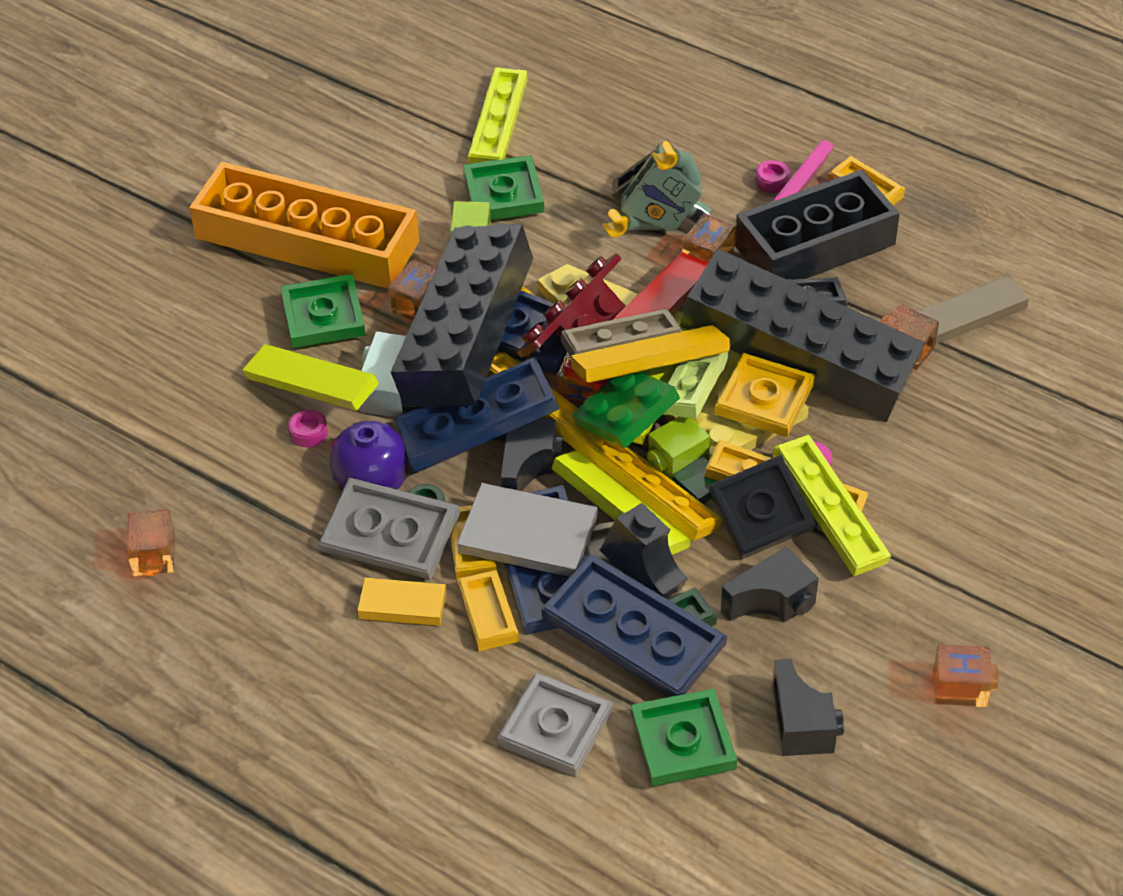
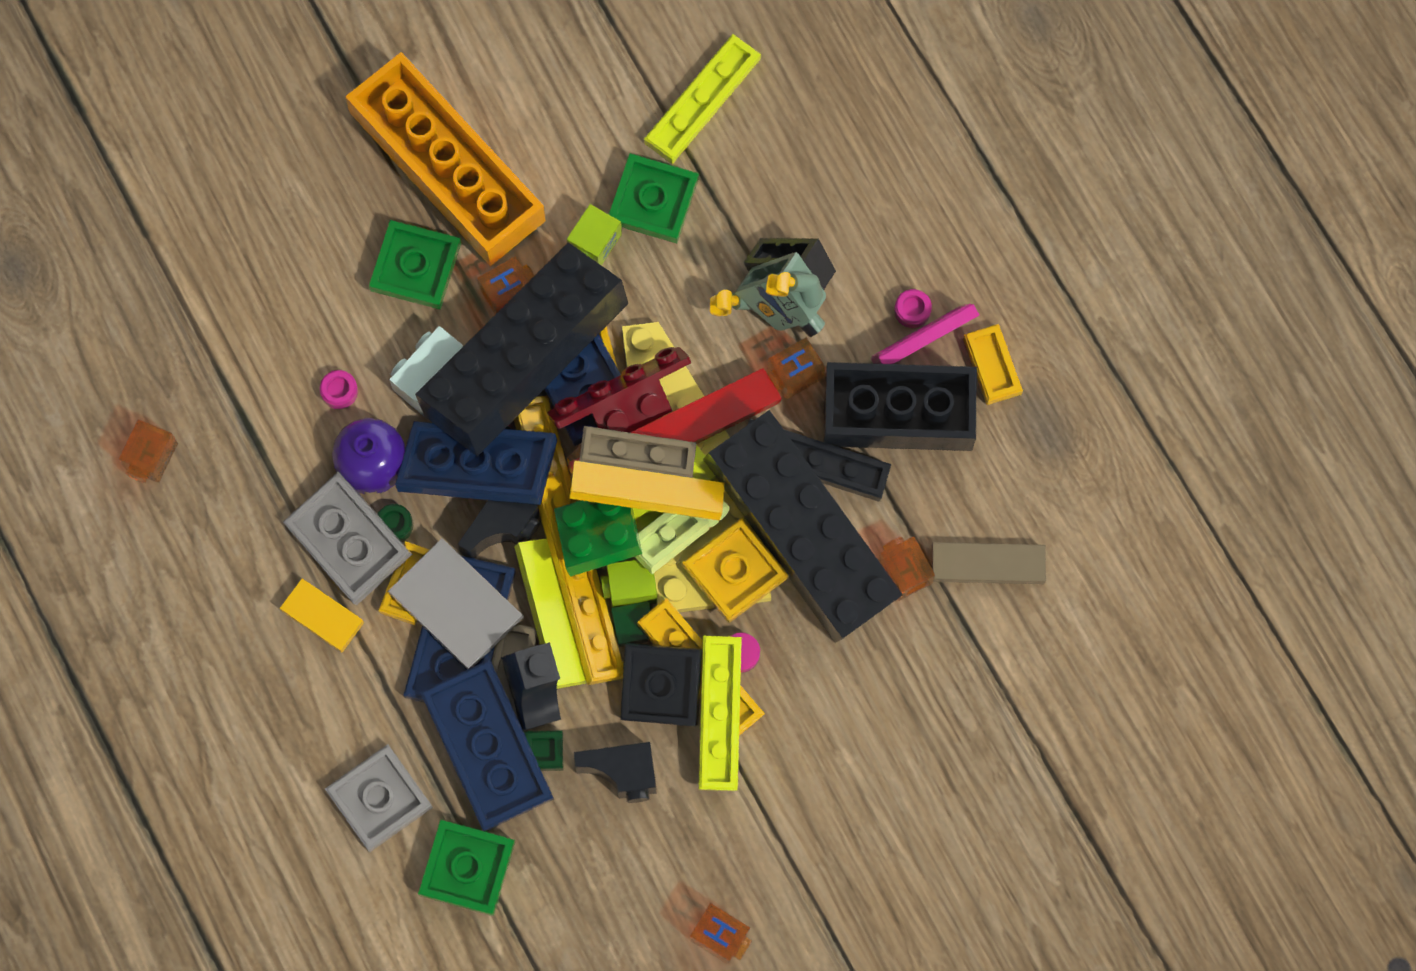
camera: 25 degrees right, 25 degrees up
neon yellow tile [242,344,379,411] -> none
yellow tile [457,569,519,652] -> none
black arch [772,659,844,756] -> none

